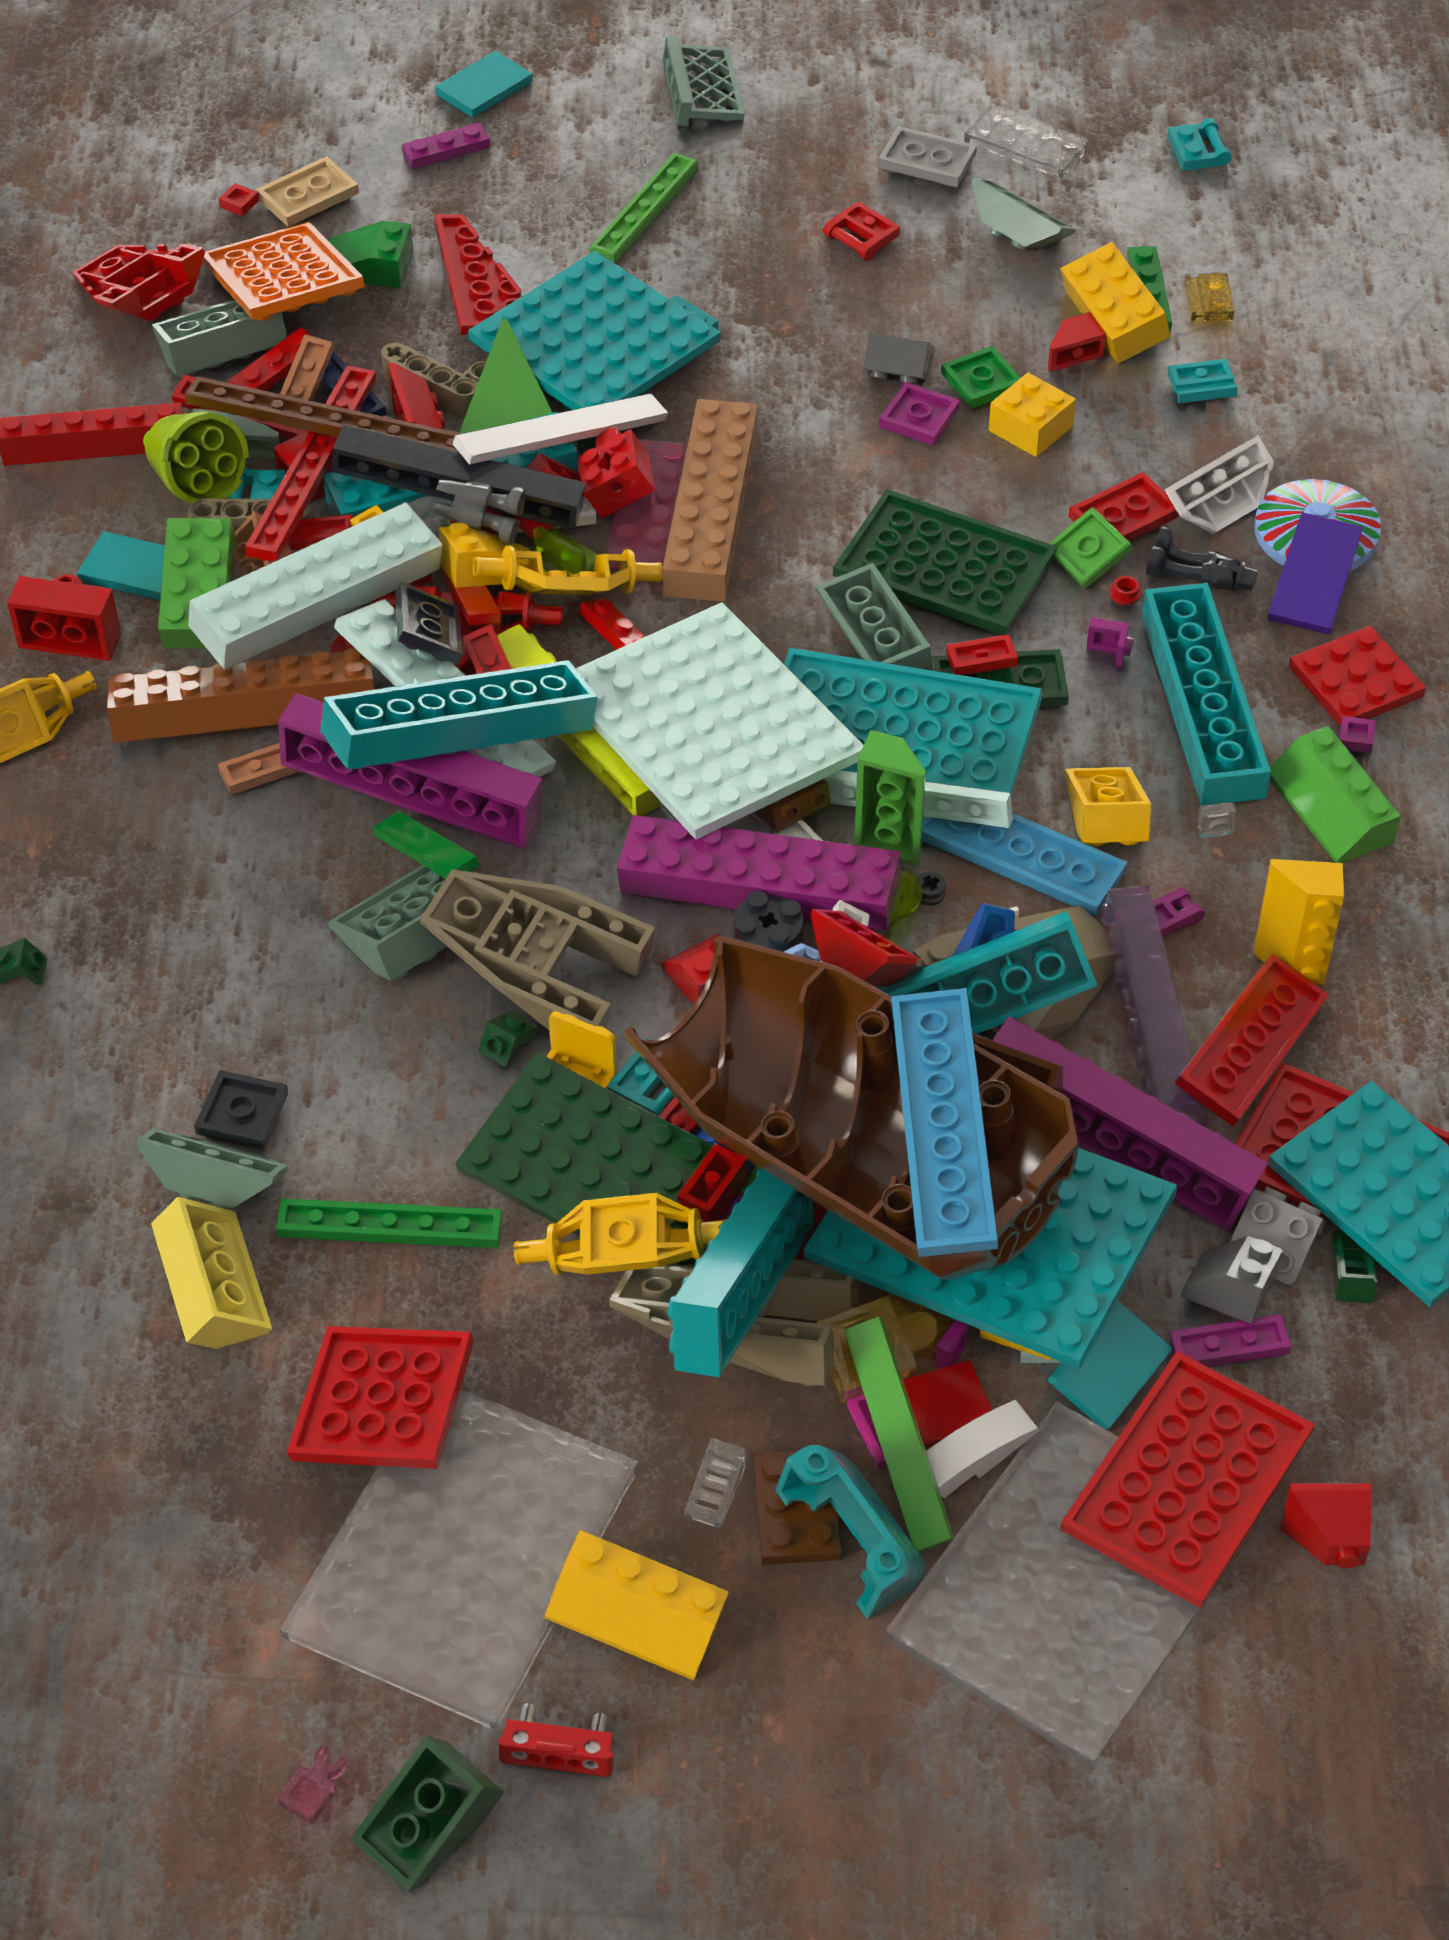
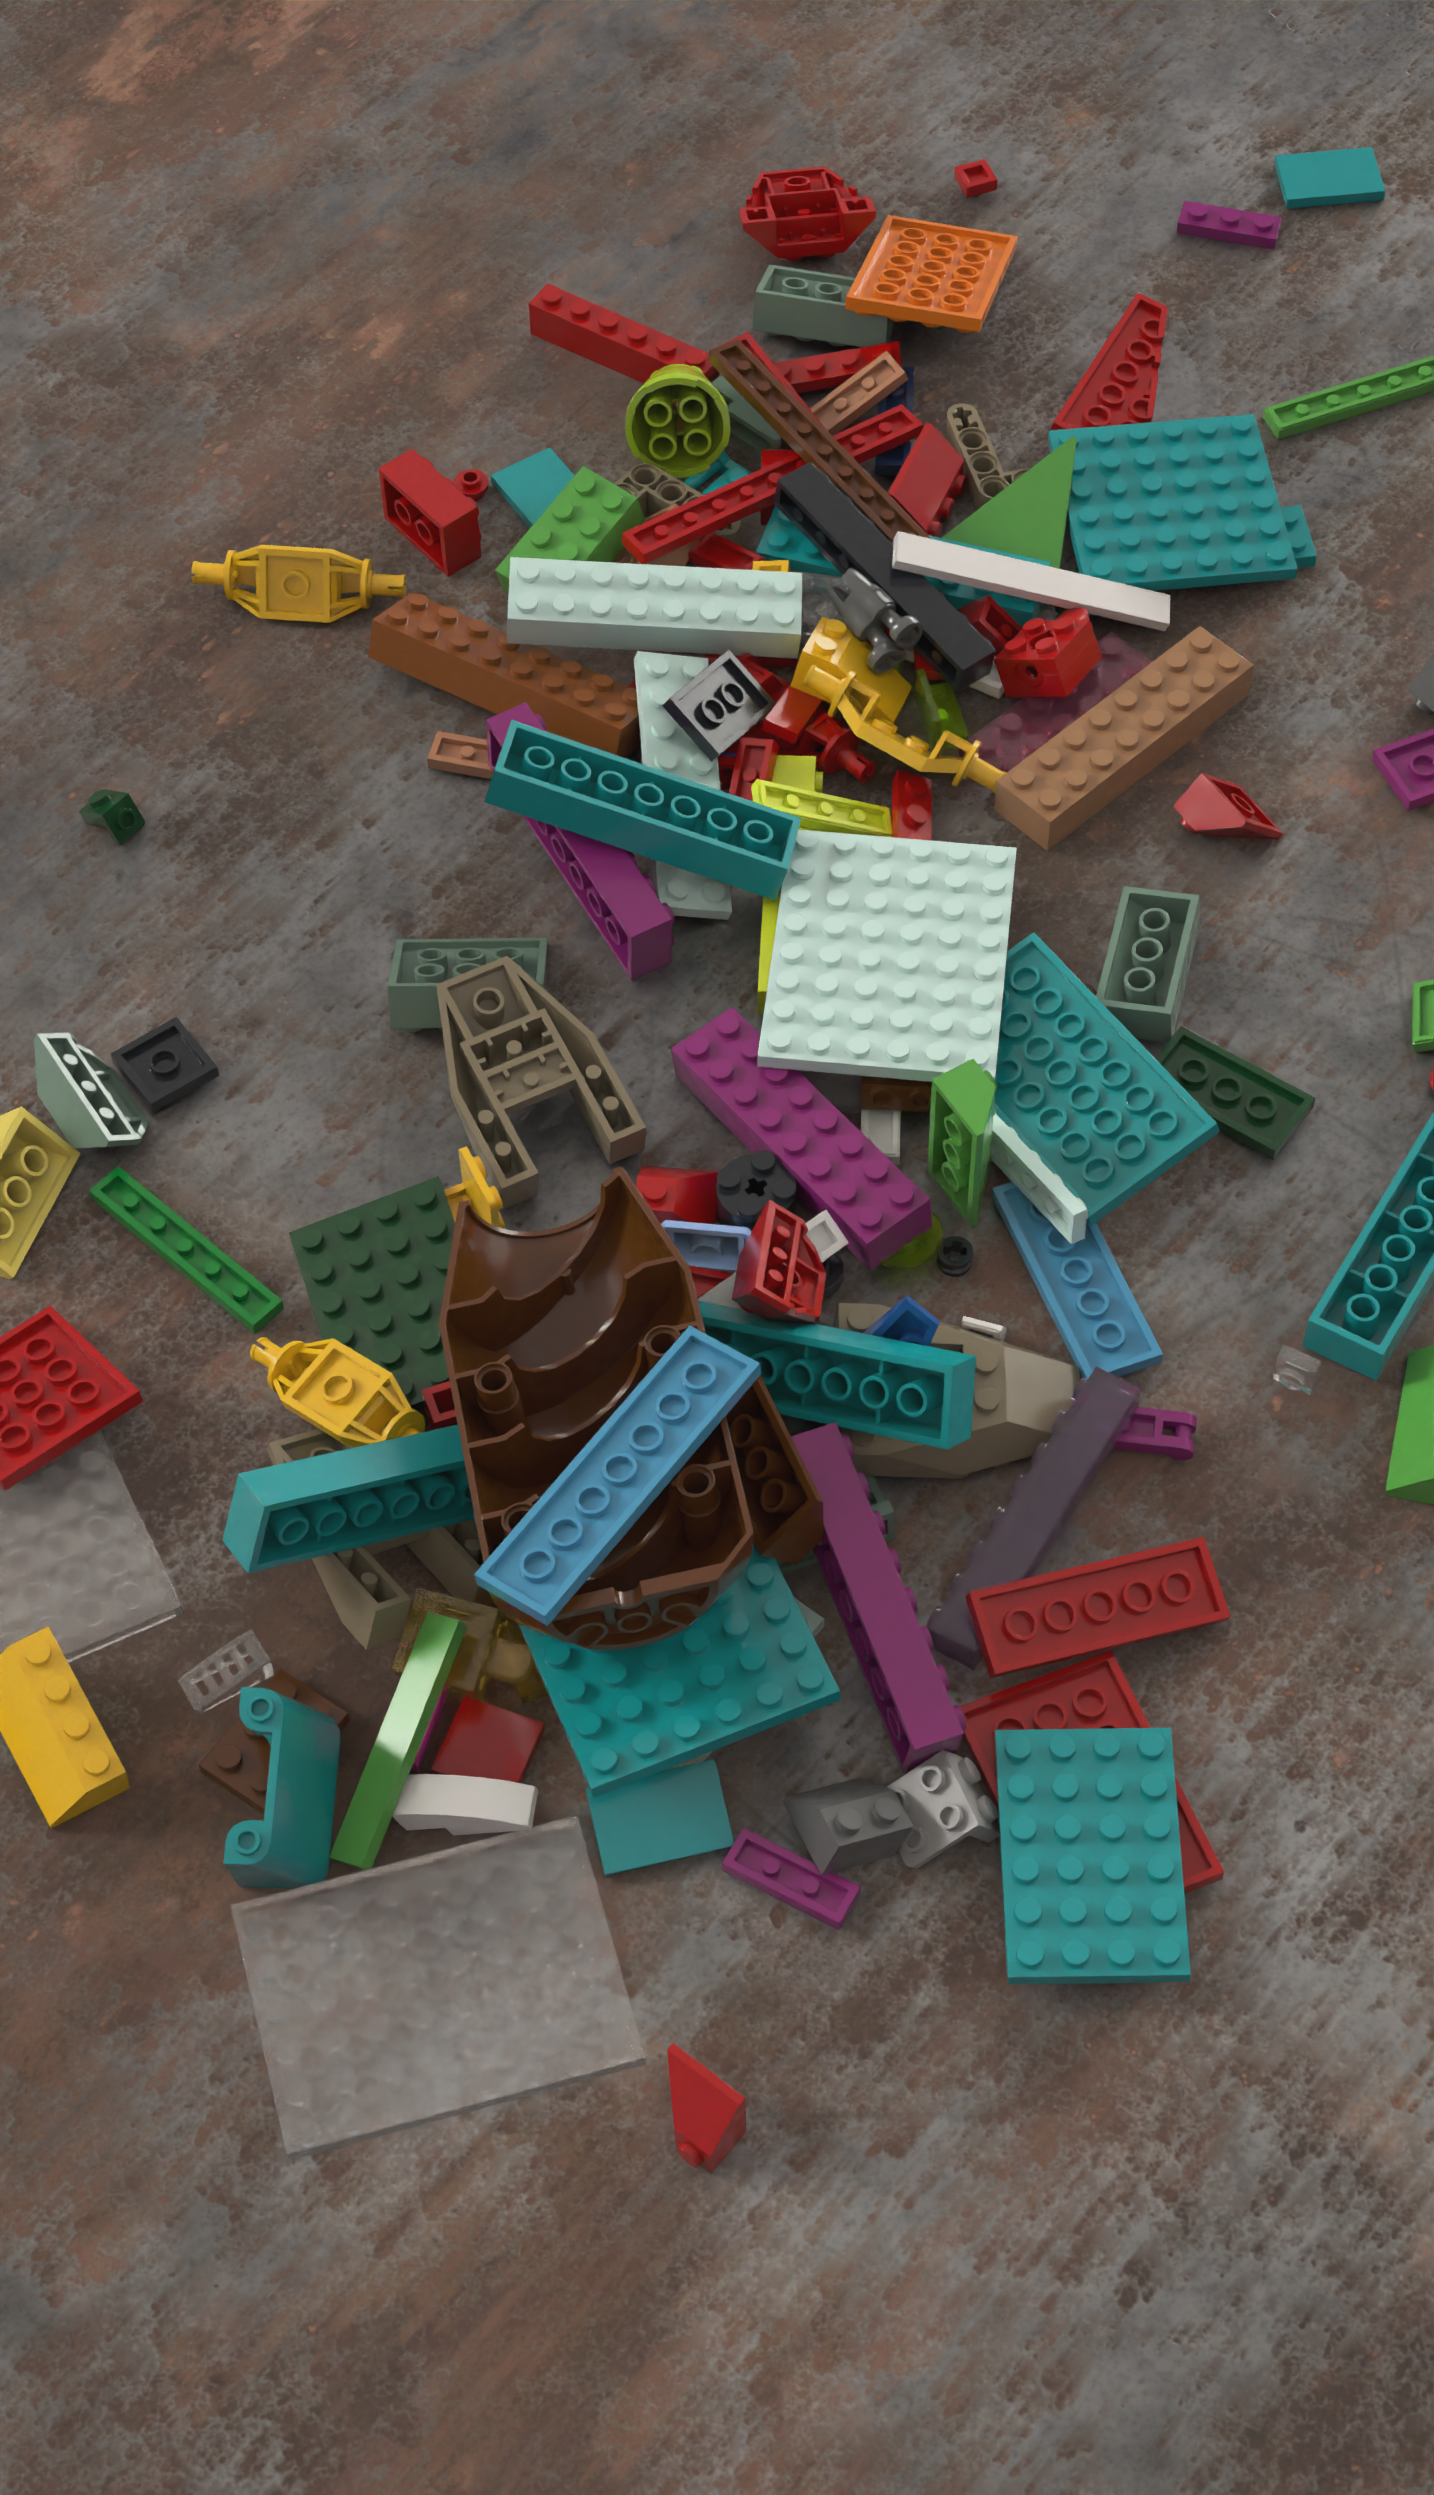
camera: 40 degrees right, 5 degrees up
tan plate [256,156,359,227] -> none
green slope [328,221,414,288] -> none
green tile [372,811,479,879] -> none
dark green bracket [479,1011,539,1066] -> none
dark green plate [833,489,1057,635] -> none
magenta tile [935,1320,968,1369] -> none
red plate [946,634,1018,675] -> none
red plate [1060,1351,1315,1609] -> none
yellow slope [1065,767,1151,846] -> none
magenta bracket [1086,617,1133,667] -> none
yellow slope [1254,859,1344,985] -> none
dark green slope [1332,1231,1377,1303] -> none
none -> neon yellow tile [751,779,892,837]
none -> red slope [1173,773,1284,839]

